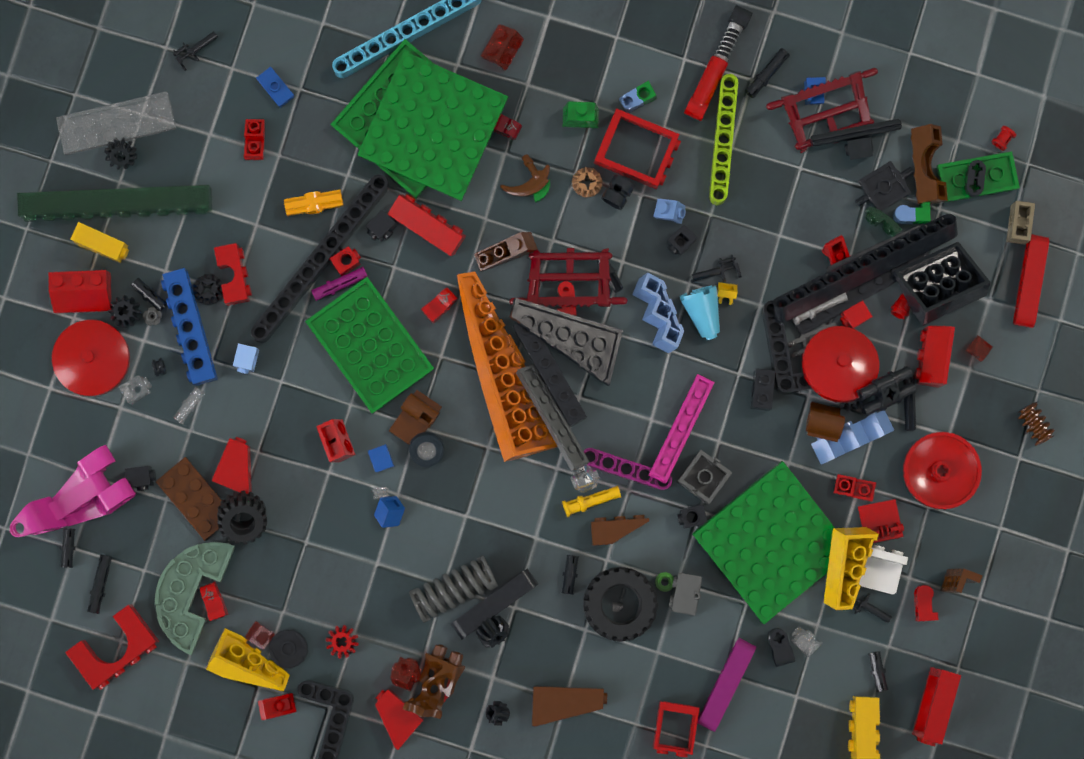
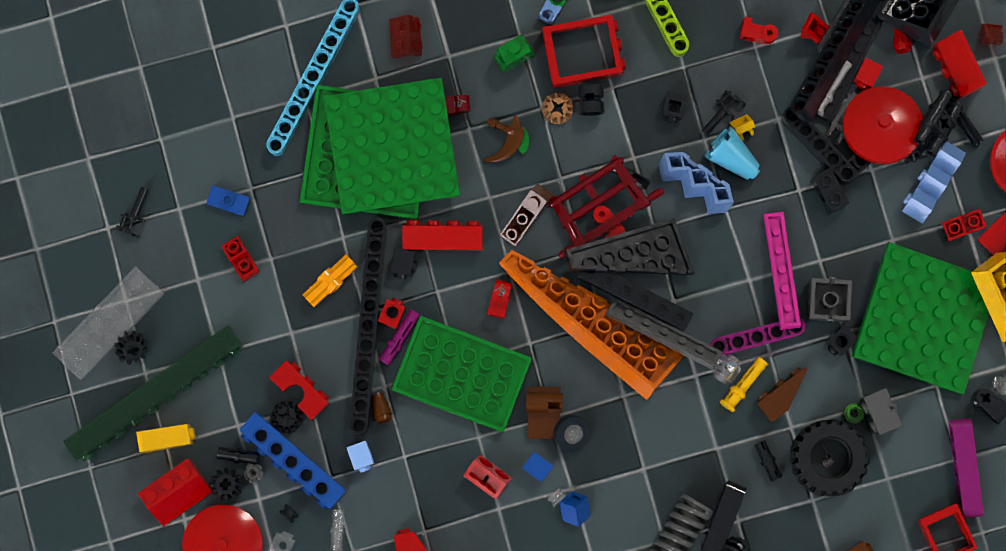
camera: 25 degrees left, 0 degrees up
medium blue bracket [653,199,686,224] -> none
reddish brown piece [806,402,845,442] -> none
none -> reddish brown cone [372,393,393,424]
none -> red leg [739,16,778,44]

